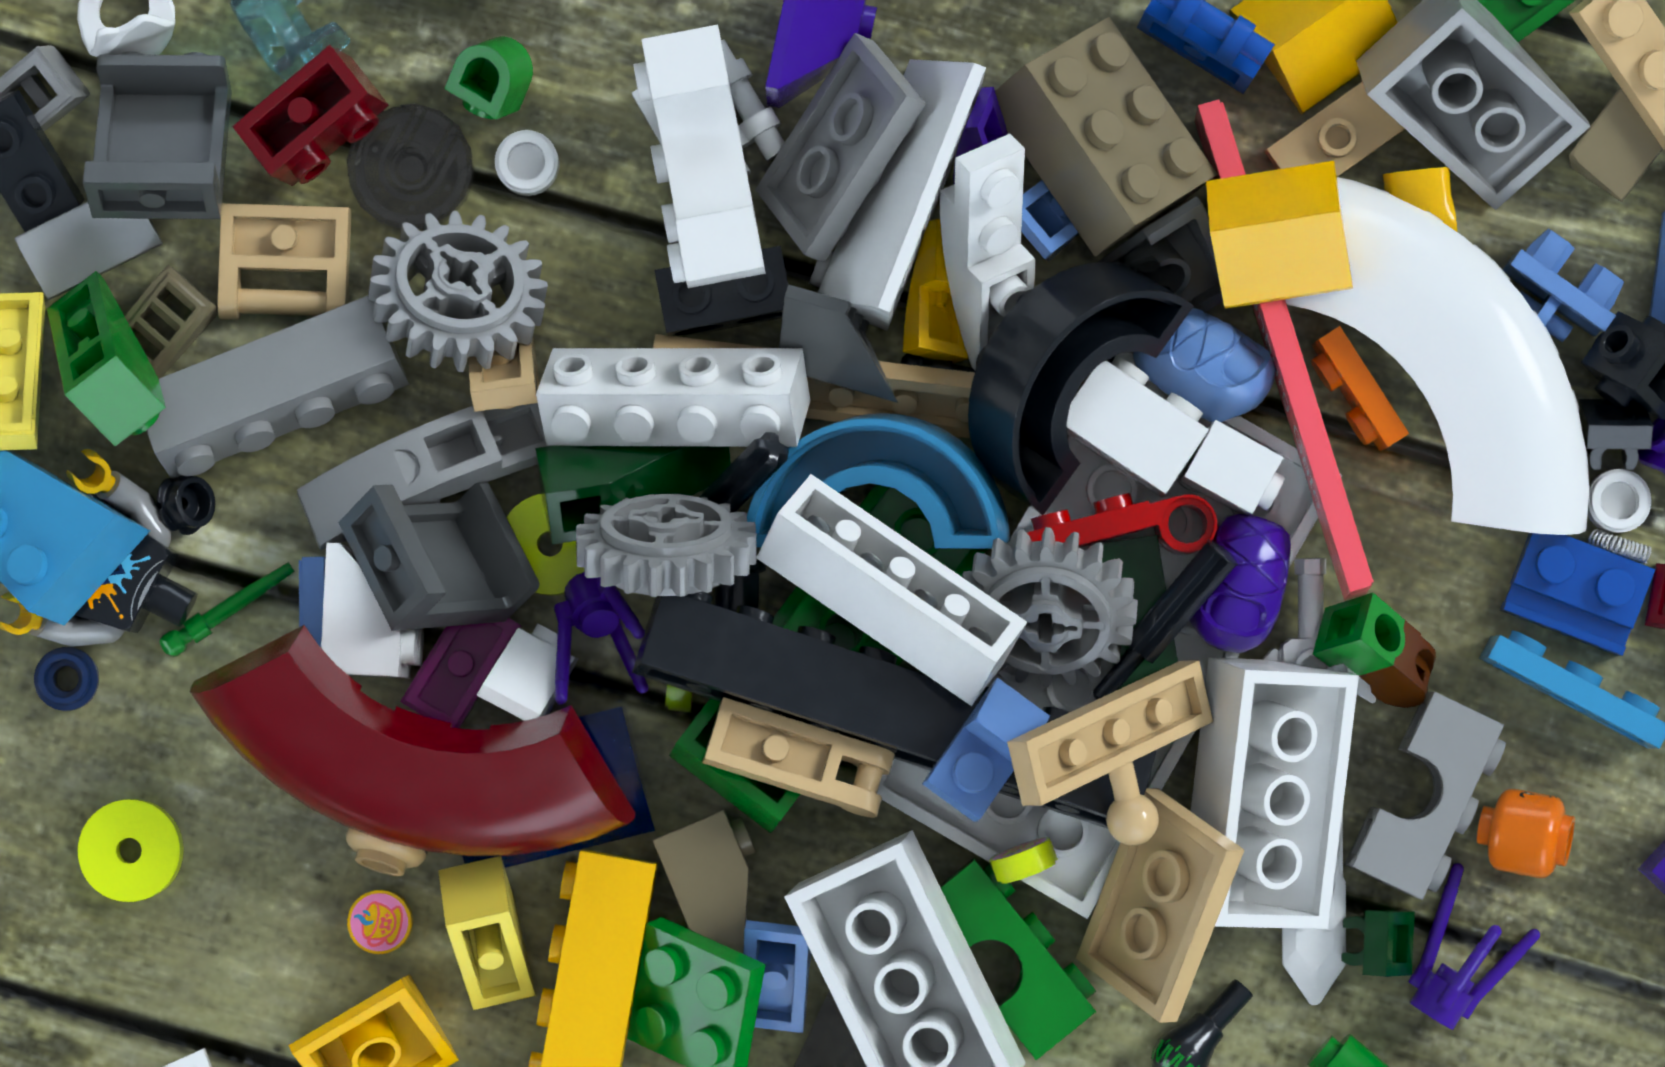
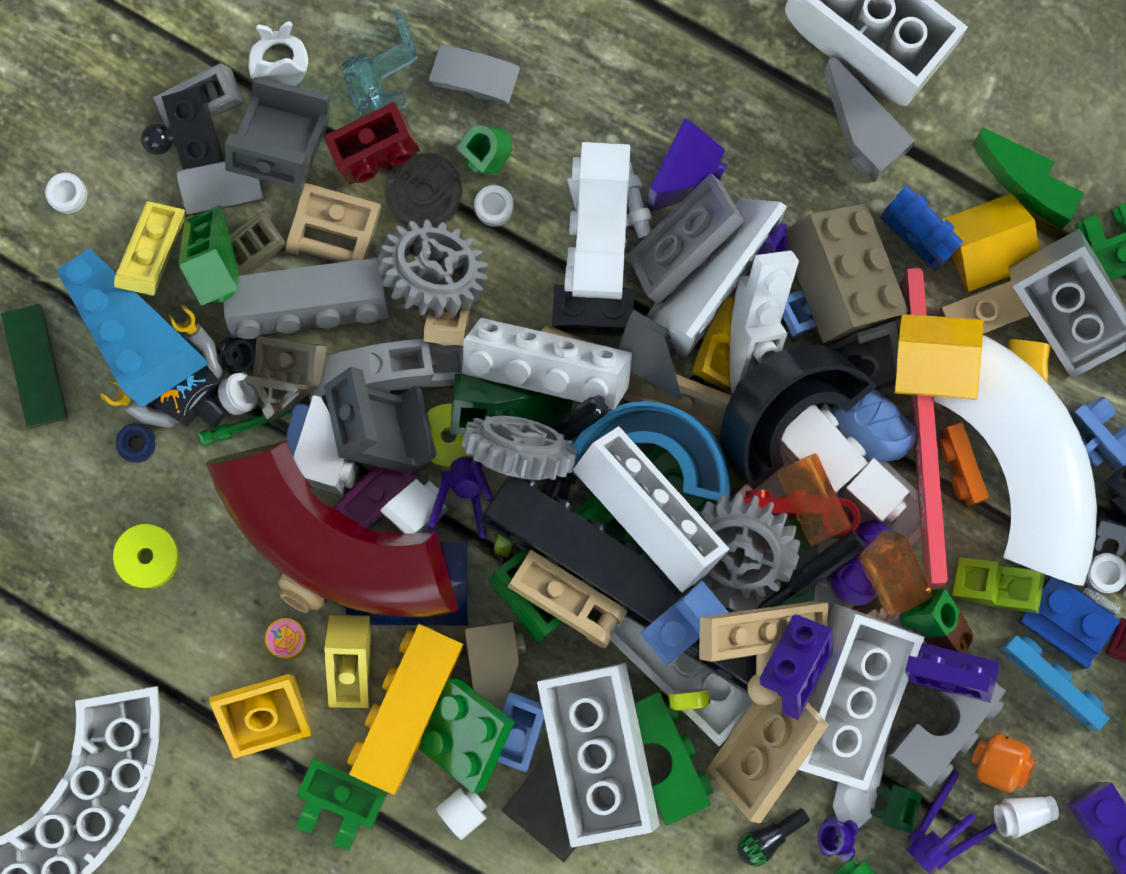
camera: 15 degrees right, 5 degrees down
none -> white tile [218,373,259,415]
none -> dark tan slope [245,336,327,420]
none -> dark purple bracket [759,614,833,720]
none -> clear orange slope [776,453,851,546]
none -> dark purple plate [817,816,858,861]
none -> clear orange slope [859,530,933,618]
none -> dark purple bracket [905,643,1000,703]
none -> lime slope [952,557,1045,614]
none -> white cone [994,796,1059,839]

